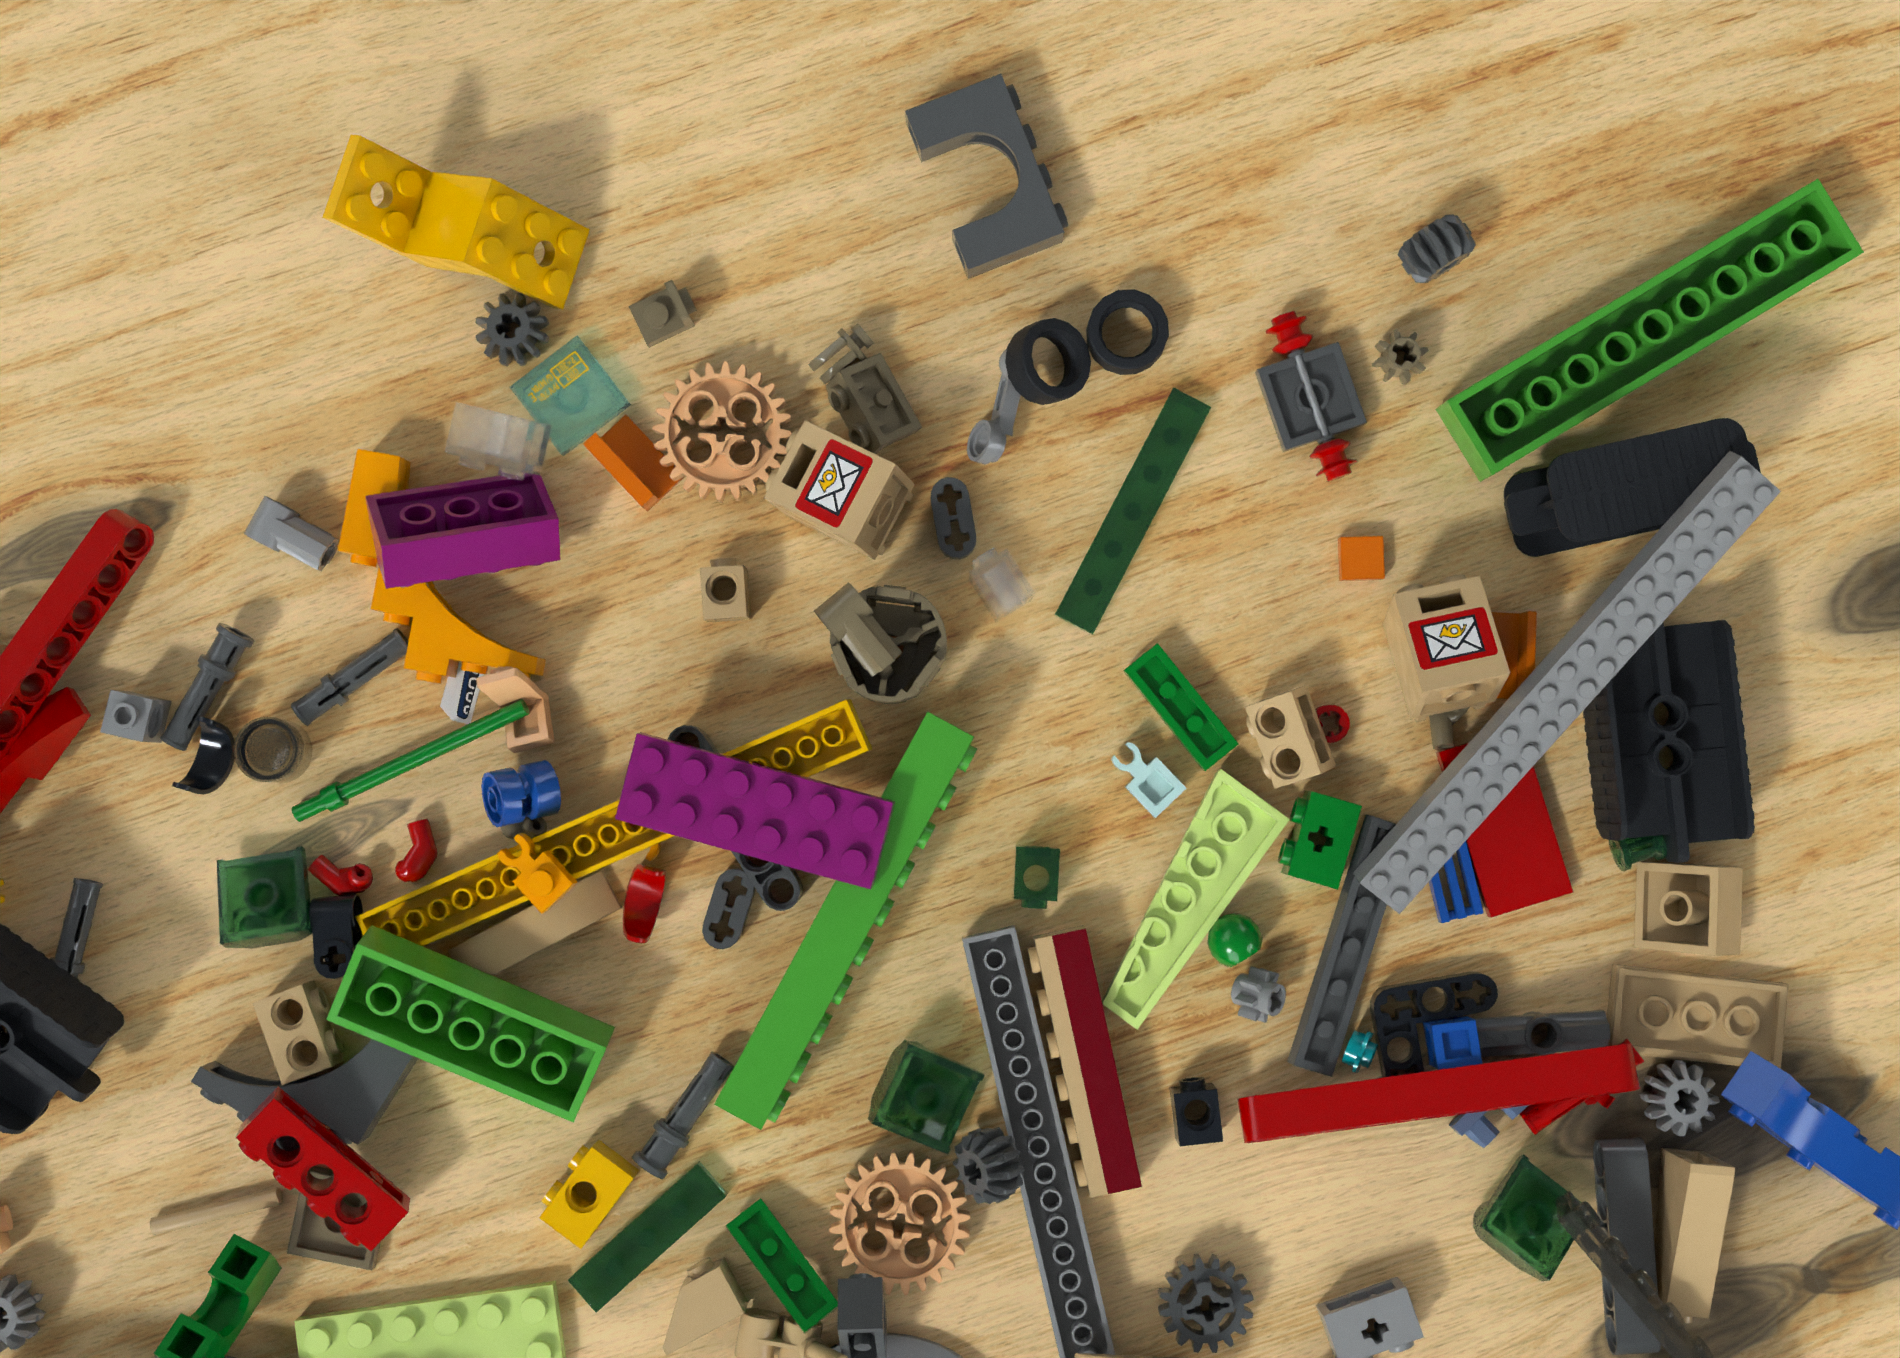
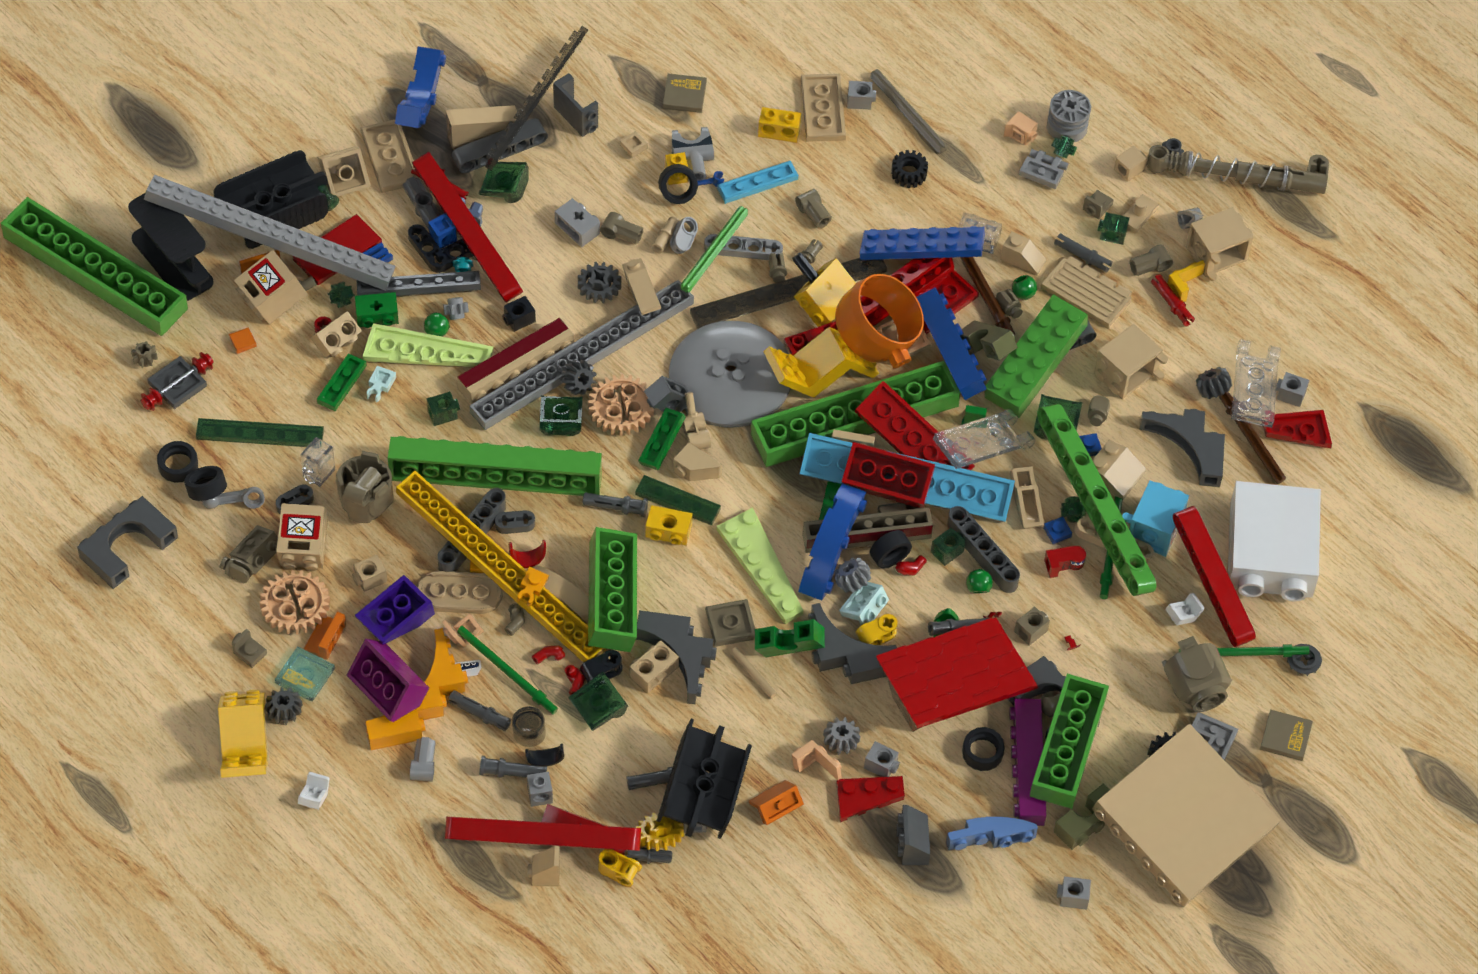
camera: 120 degrees left, 30 degrees down
red brick [236,1086,410,1251] -> none
clear brick [445,402,552,481] -> none
blue wheel [481,760,561,827] -> none
magenta plate [615,732,895,890] -> none
dark grey gear [1398,214,1476,283] -> none
light grey gear [1639,1060,1720,1136] -> none
none -> white bracket [298,772,330,810]
none -> clear green gear [328,281,355,308]
none -> dark purple slope [355,575,435,645]
none -> tan tile [417,571,503,614]

